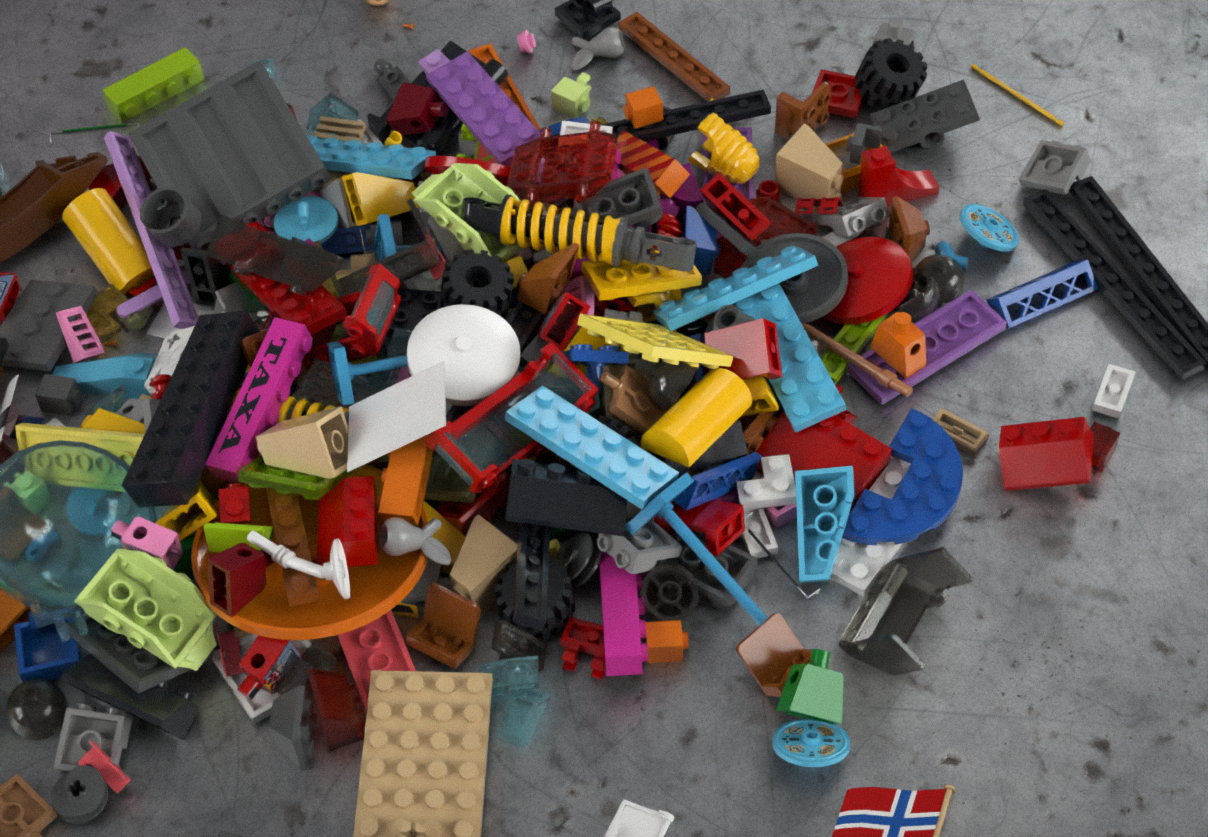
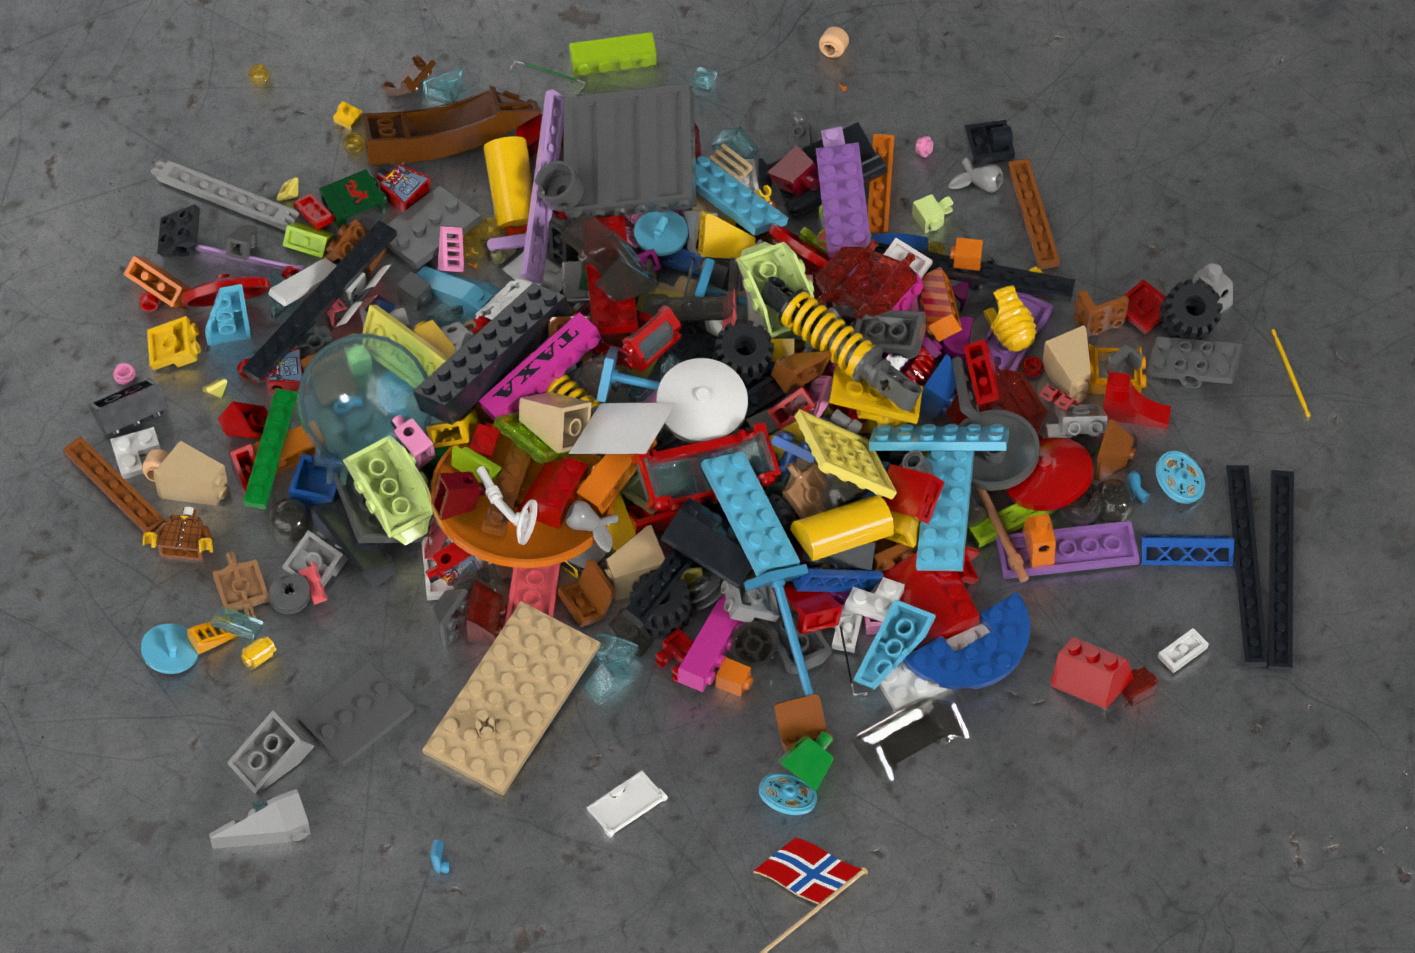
camera: 25 degrees right, 5 degrees up
tan tile [933,408,989,457] -> none
light grey plate [1018,140,1091,195] -> none

